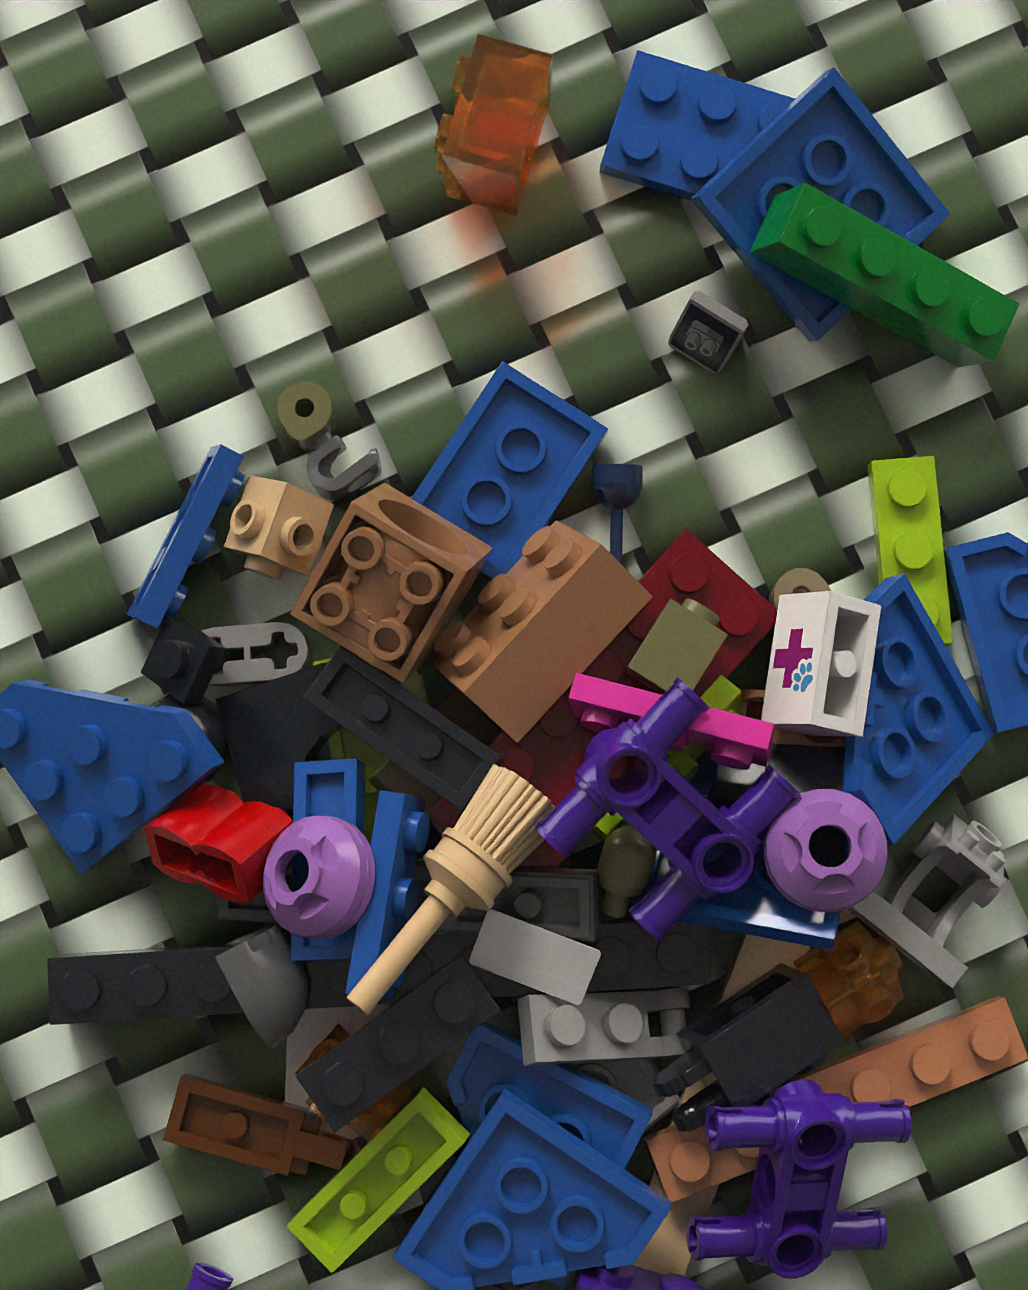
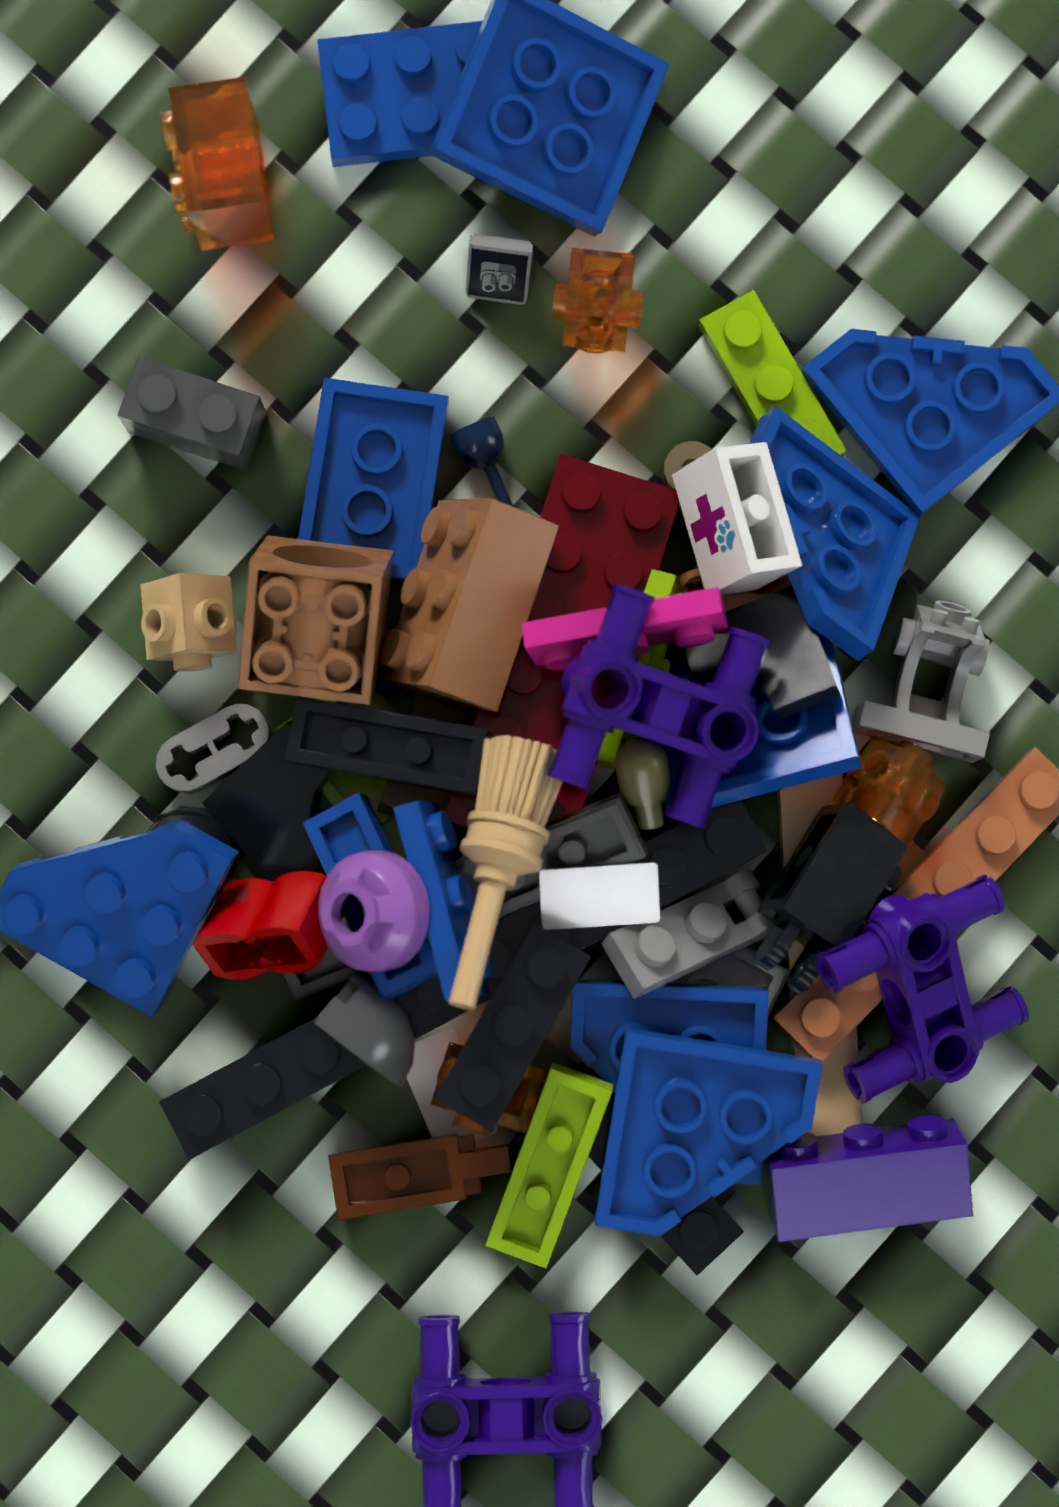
camera: 30 degrees left, 0 degrees up
blue plate [127,444,245,628] -> none
black plate [140,616,226,705] -> none
leg [277,381,382,502] -> none
olive brick [624,598,728,695] -> none
green brick [749,183,1020,367] -> none
medium lavender piece [763,789,887,913] -> none
none -> dark grey brick [117,356,267,472]
none -> clear orange brick [552,248,644,354]

